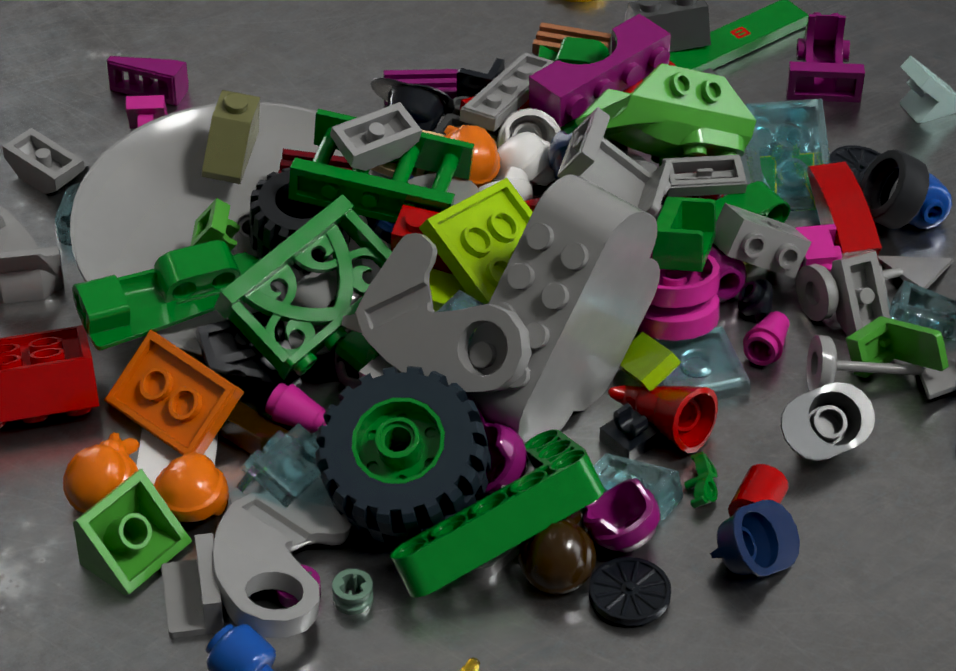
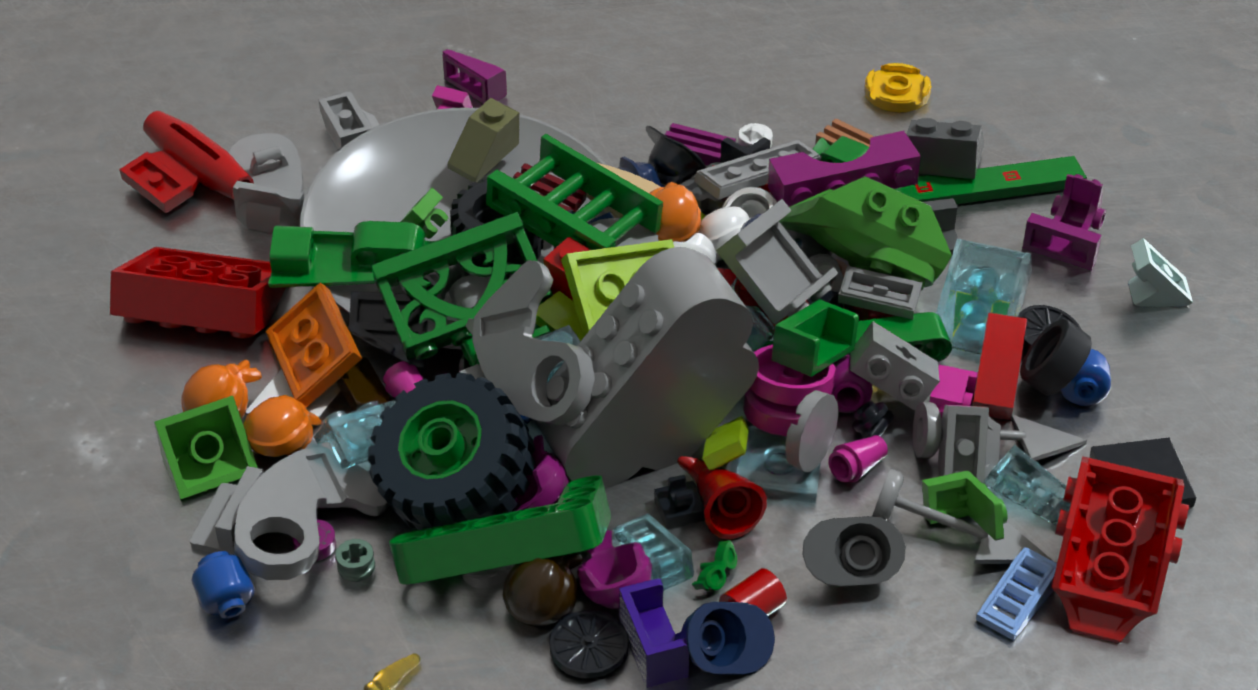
camera: 25 degrees right, 0 degrees up
light grey slope [330,102,422,171] -> none
none -> dark purple panel [619,578,689,688]
none -> white tile [738,123,773,148]
none -> light grey tile [785,390,838,472]

